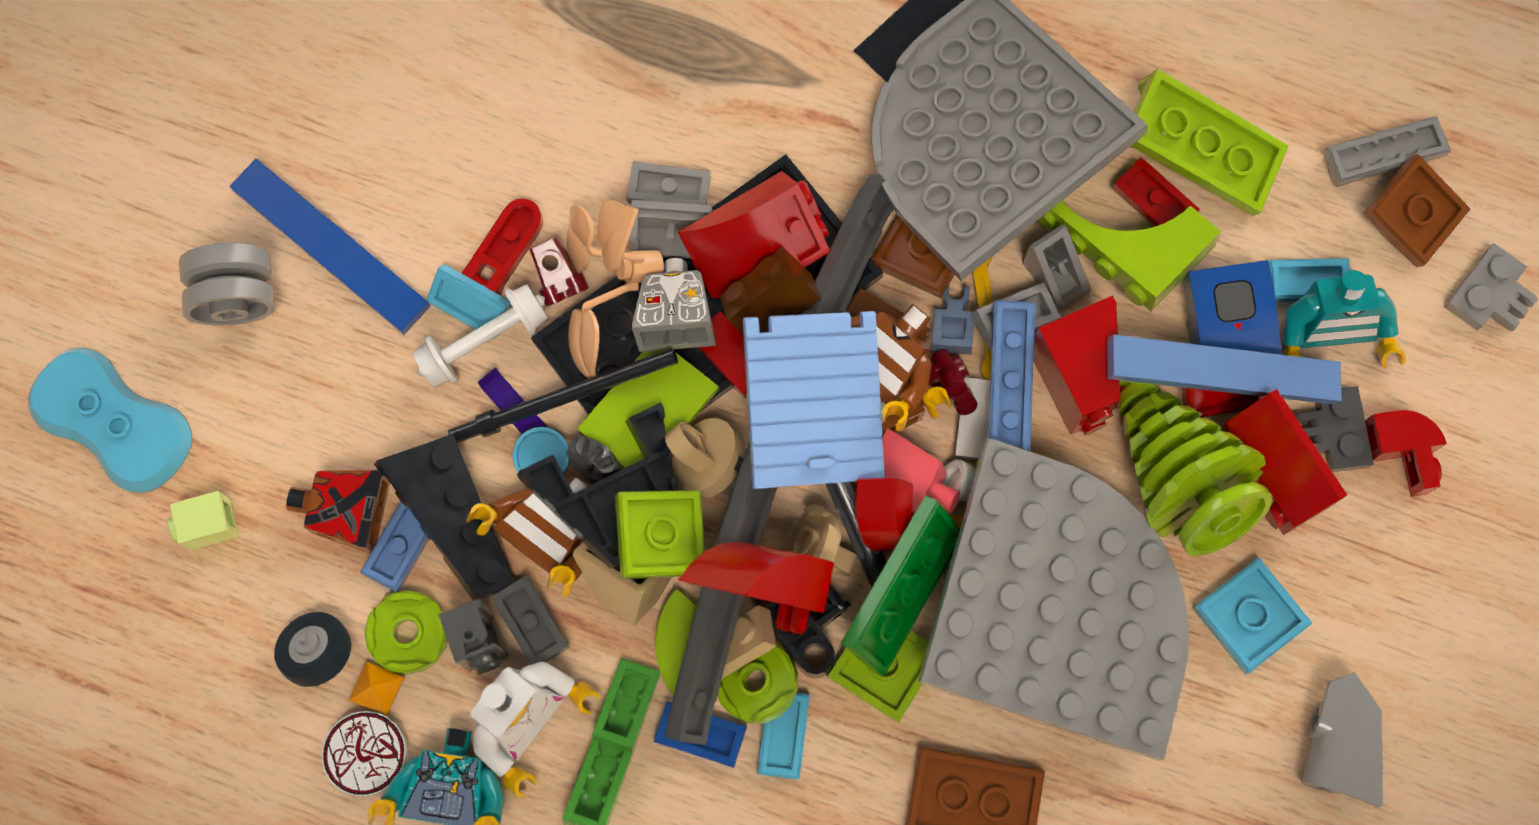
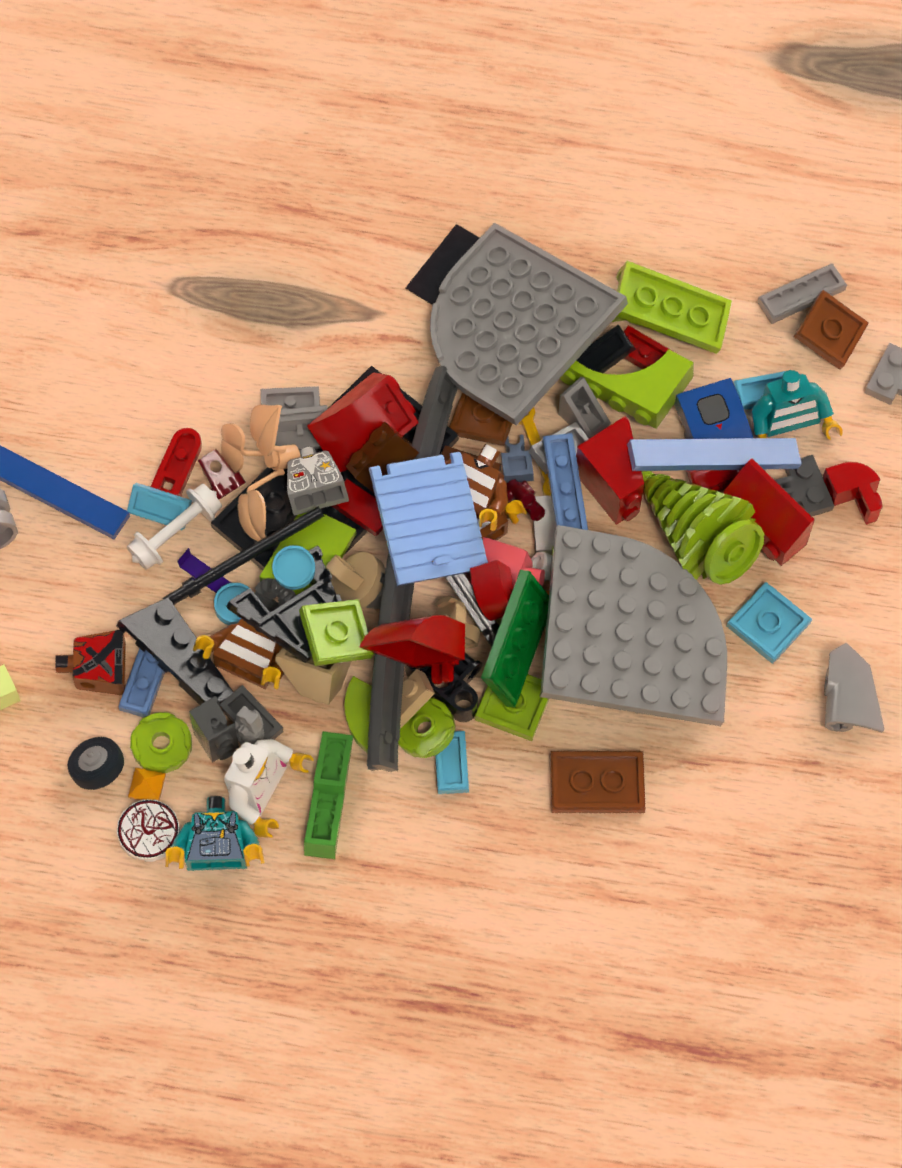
camera: 15 degrees left, 10 degrees down
blue tile [653,701,747,768] -> none
none -> light grey hinge [235,706,264,745]
none -> medium azure piece [272,545,316,590]
none -> black tile [577,325,636,373]

